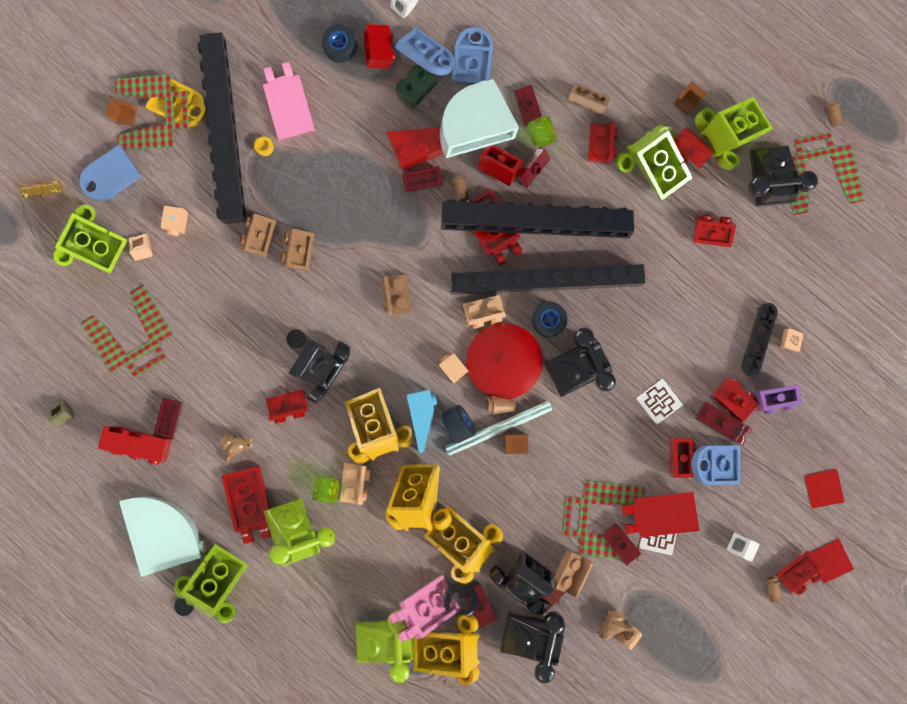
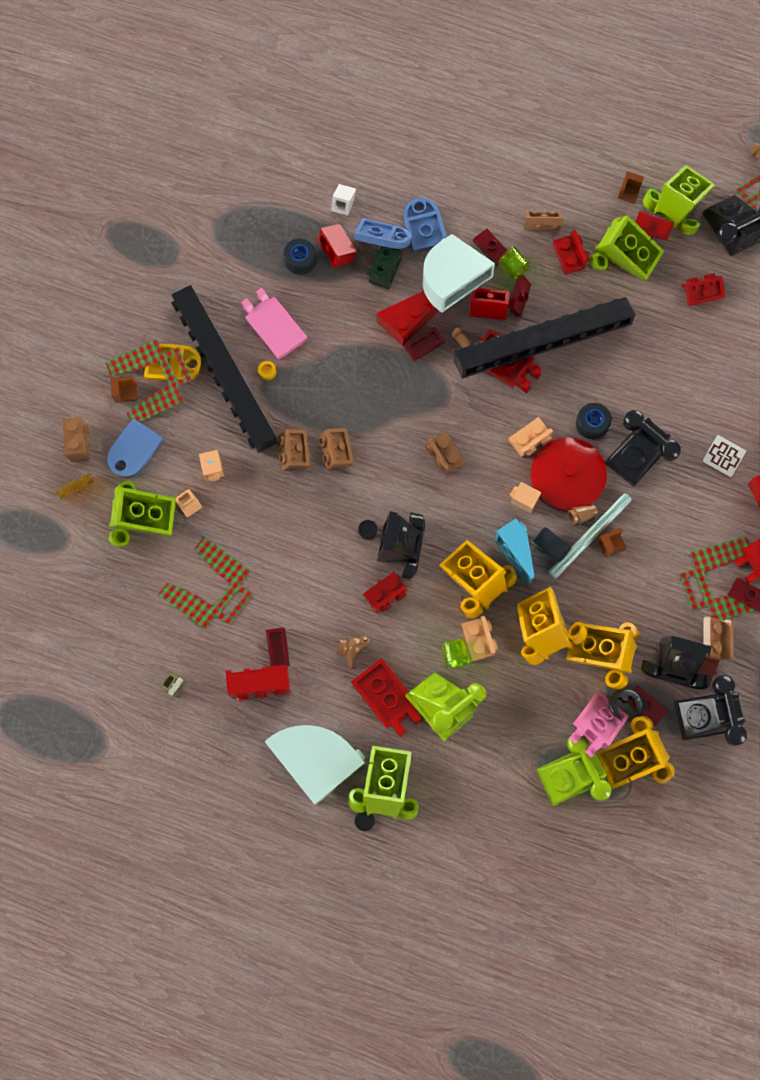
camera: 25 degrees left, 10 degrees down
black brick [451,264,645,295] -> none
none -> medium nougat brick [62,417,91,462]

